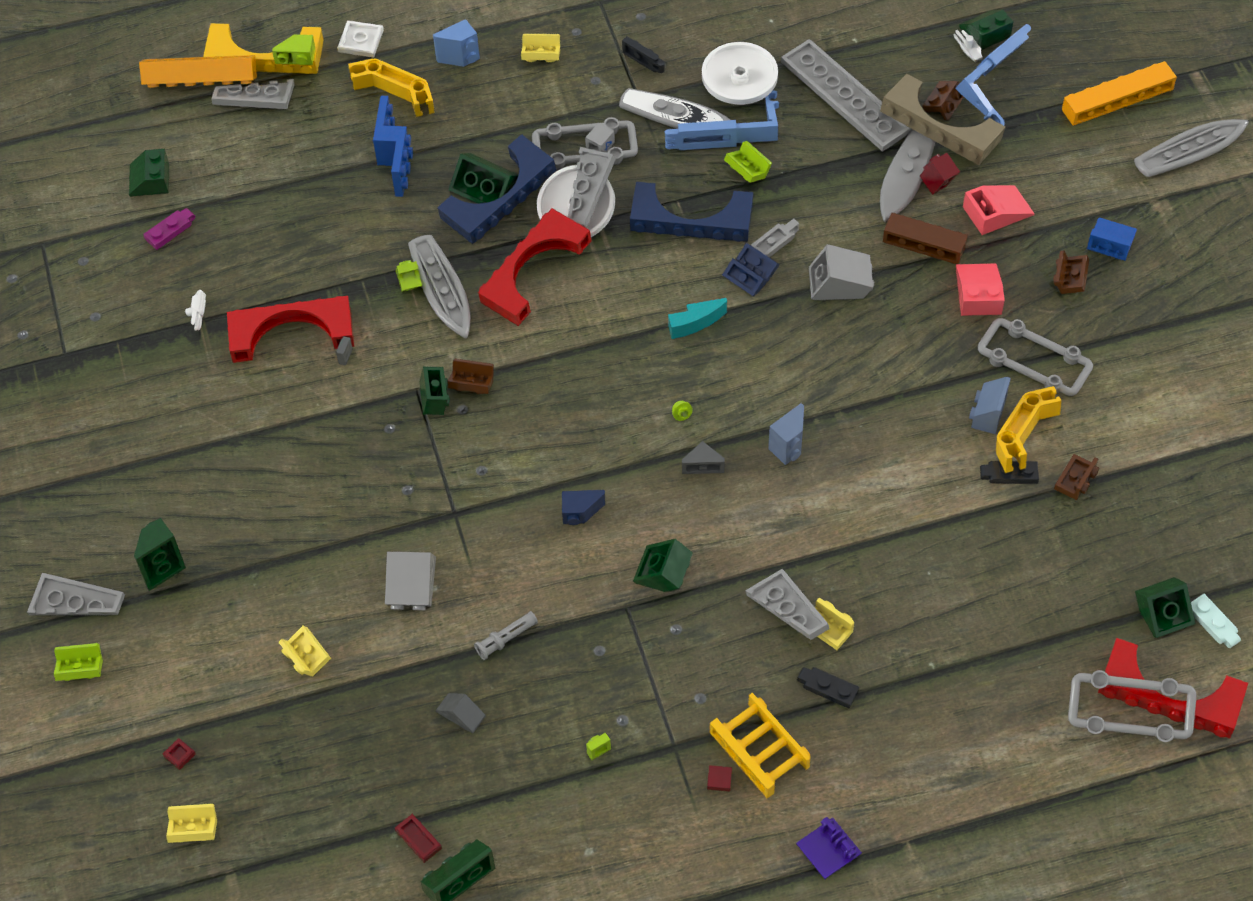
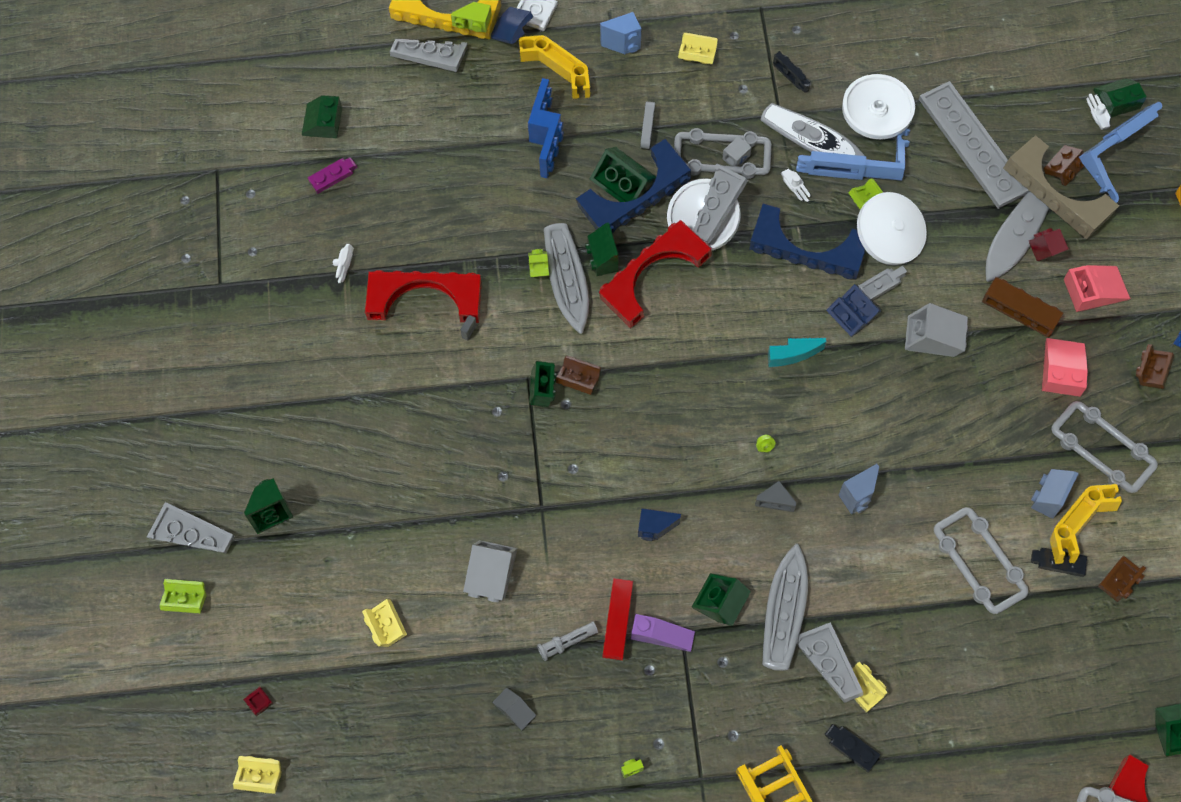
camera: 10 degrees right, 10 degrees up
light orange brick [139,55,257,88] -> none
none -> dark blue slope [491,7,533,44]
none -> dark green slope [585,223,618,276]
none -> red slope [602,578,633,660]
none -> medium lavender slope [631,614,695,652]
none -> light grey beam [640,102,655,149]
none -> light grey piece [762,543,808,671]
none -> white piece [781,169,810,202]
none -> white dish [857,192,926,265]
none -> light grey bar [934,507,1028,614]

